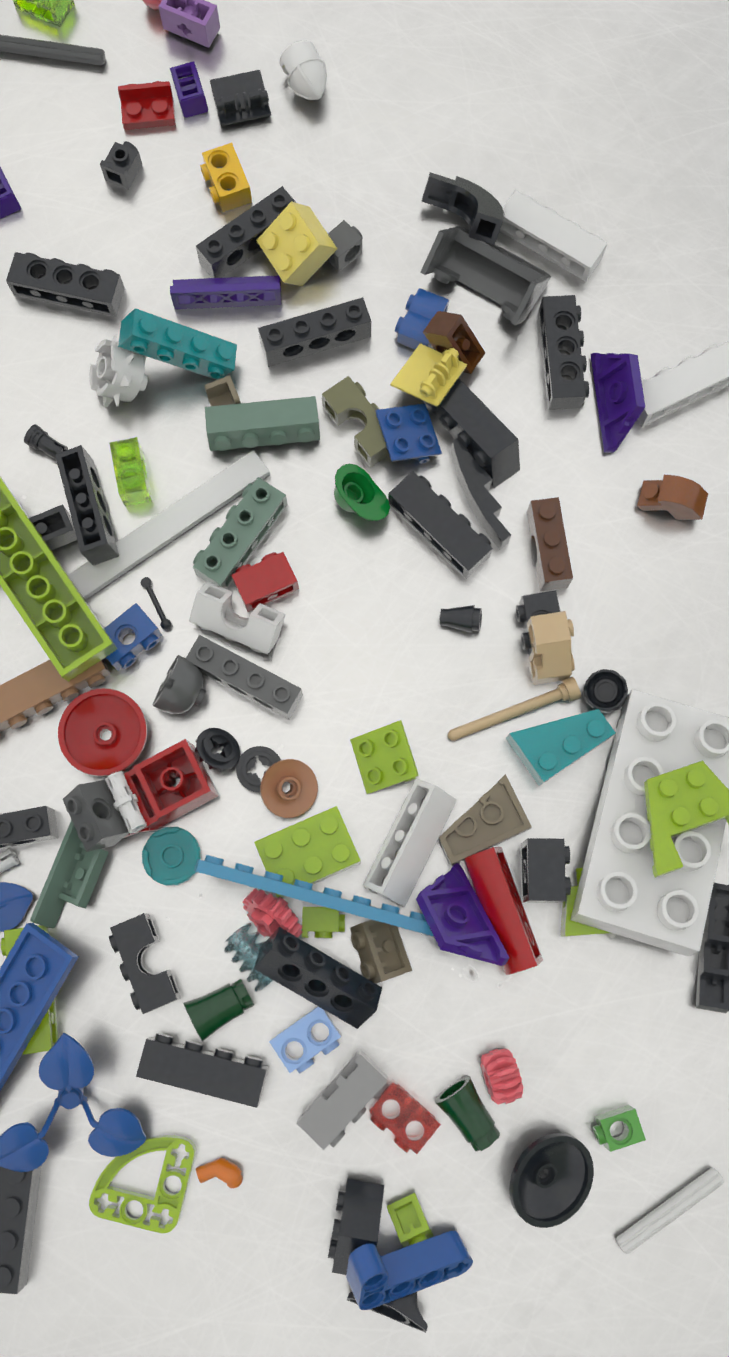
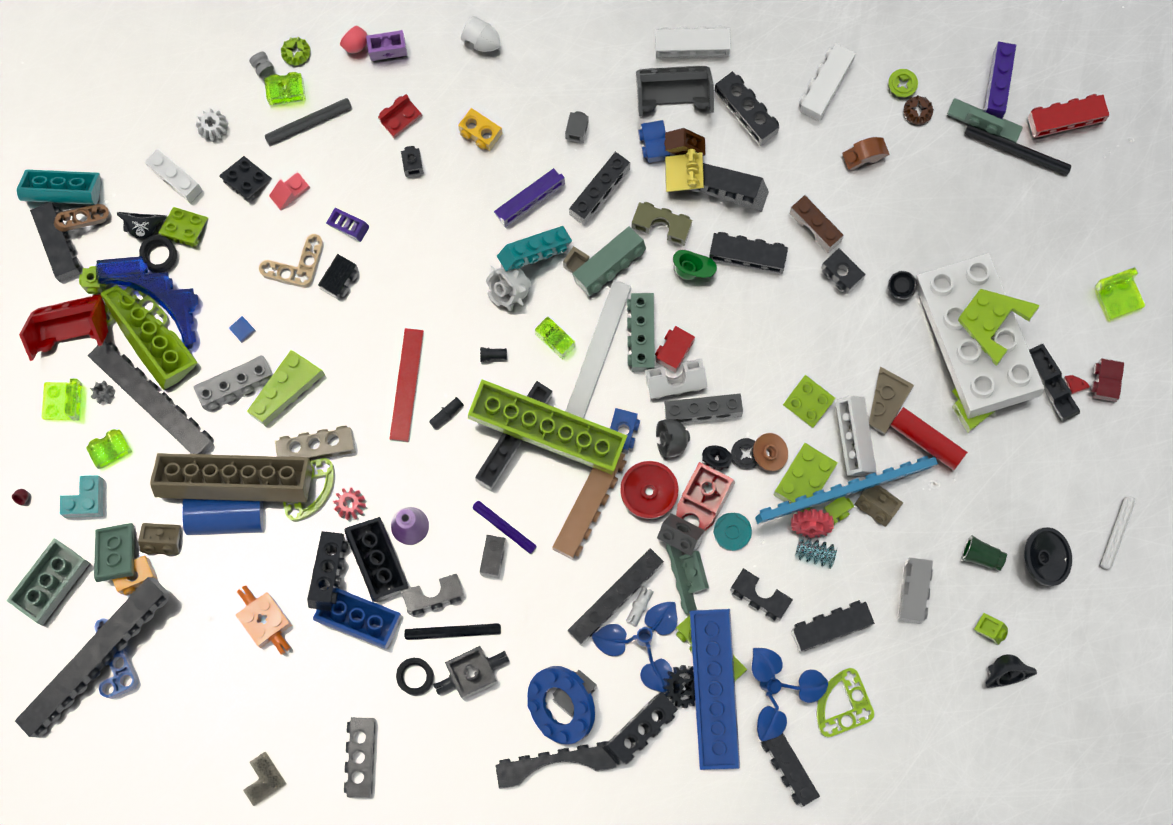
camera: 30 degrees left, 0 degrees up
black brick [6,252,125,317] -> none
black brick [55,445,119,566] -> none
white pin [105,771,147,834] -> none
black hinge [140,577,172,630] -> none
dark purple slope [170,61,208,118] -> none
dark green plant [183,979,254,1042] -> none
black brick [196,186,296,278] -> none
orange arm [196,1158,243,1188] -> none
black hinge [210,70,271,126] -> none
black brick [254,927,382,1029] -> none
light yellow brick [256,202,337,286] -> none
light blue brick [269,1007,341,1074] -> none
black brick [328,1178,384,1275] -> none
blue beam [346,1231,473,1310] -> none
clear red brick [369,1079,441,1154] -> none
blue hinge [375,404,442,464] -> none
dark purple wing [416,863,509,966] -> none
black arch [421,172,504,245] -> none
black cone [440,605,482,633] -> none
tan piece [448,676,581,741] -> none
black slope [450,438,511,550] -> none
coral gear [480,1048,524,1105] -> none
teal wedge [506,709,616,786] -> none
black brick [521,838,571,903] -> none
tan brick [527,611,575,685] -> none
dark purple wing [590,353,645,453] -> none
bright green brick [593,1105,646,1152] -> none

